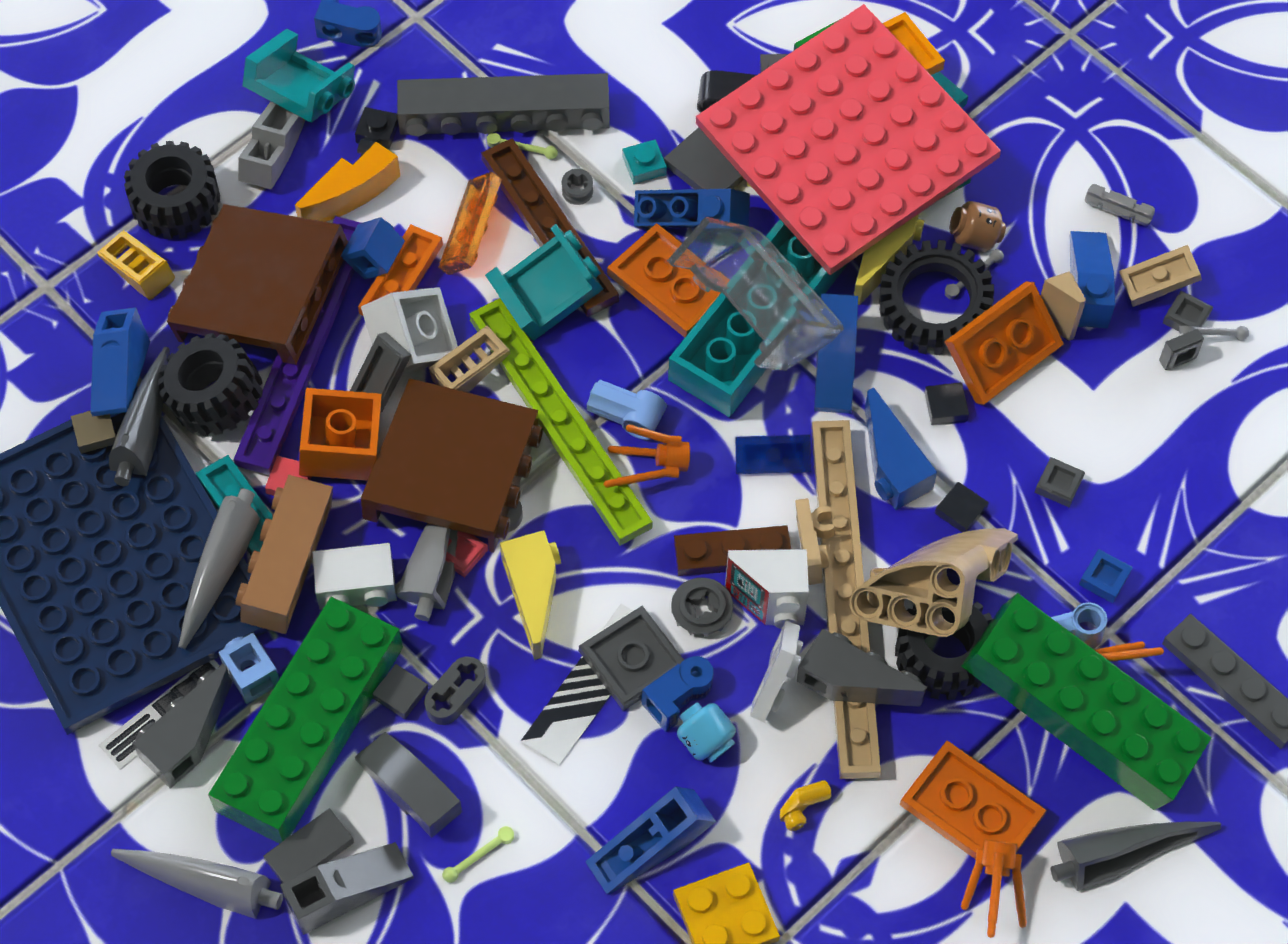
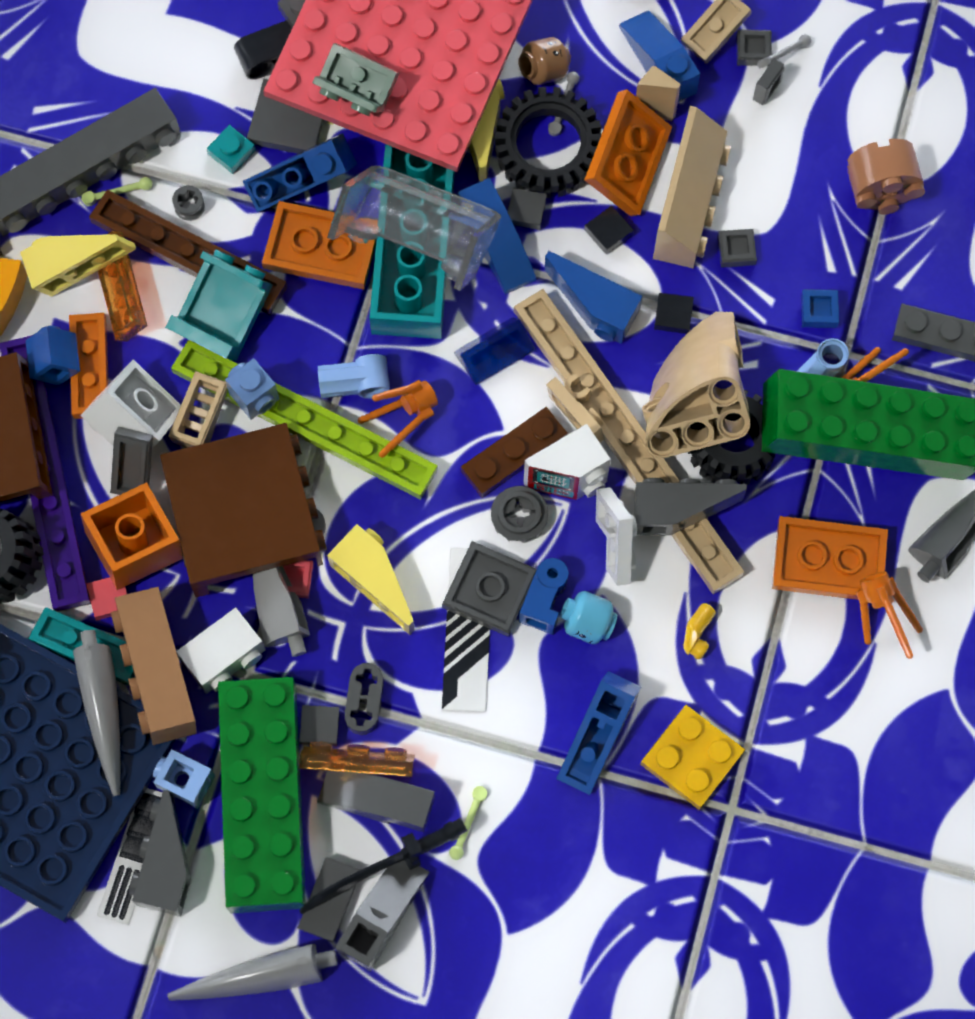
camera: 30 degrees left, 10 degrees up
none -> light yellow slope [20,234,136,297]
none -> medium blue brick [225,358,279,420]
none -> clear orange plate [299,742,415,777]
none -> black sword [299,818,467,914]
none -> sand green bracket [312,43,399,116]
none -> dark grey tile [508,188,547,230]
none -> tan slope [653,106,731,268]
none -> nougat brick [847,139,925,215]

